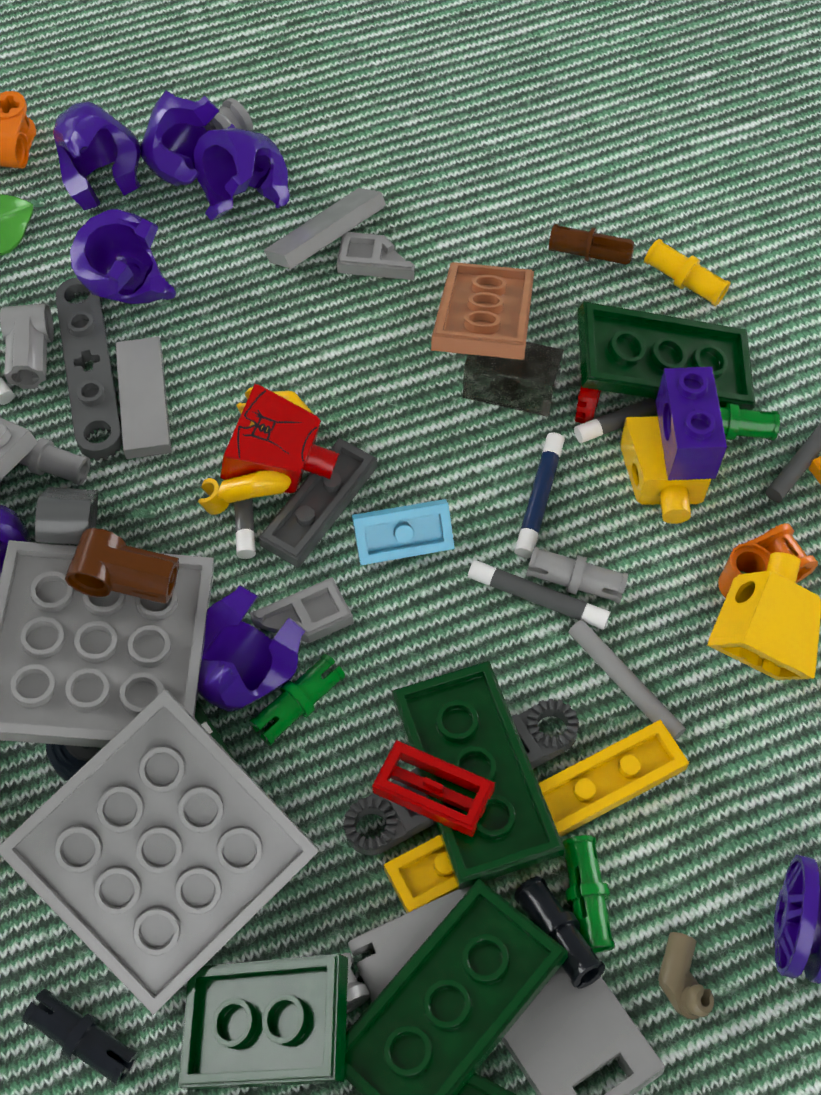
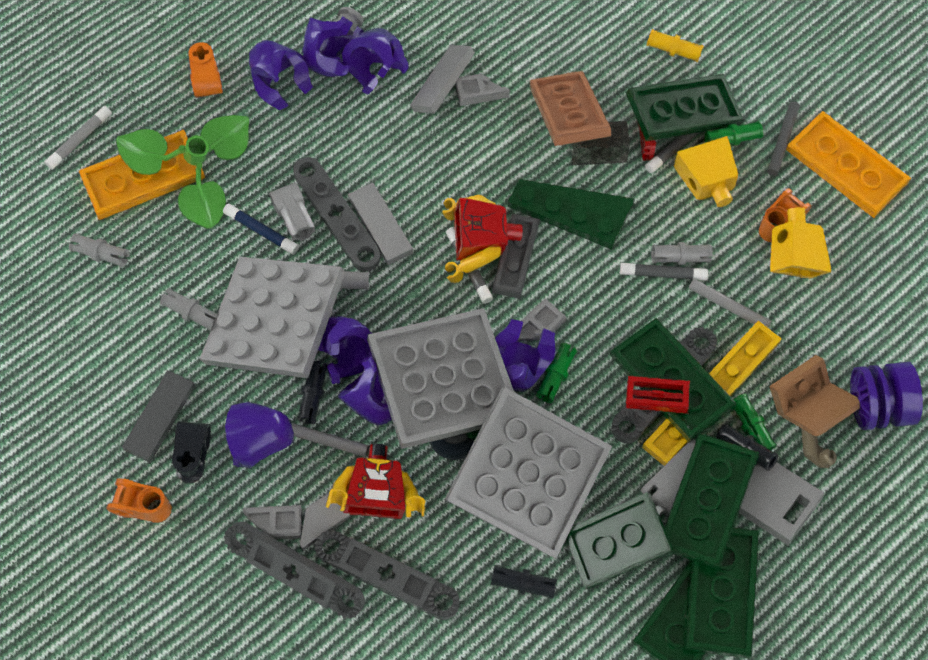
camera: 20 degrees left, 5 degrees up
dark grey beam [35,487,98,545] -> none
reddish brown piece [65,528,179,604] -> none
dark purple piece [70,209,176,304] -> none
medium azure plate [352,499,455,565] -> none
dark blue bar [514,433,565,558] -> none
reddish brown axle [549,224,634,265] -> none
dark purple brick [656,367,727,480] -> none
none -> dark green wing [507,179,635,250]
none -> medium nougat bracket [769,355,860,436]

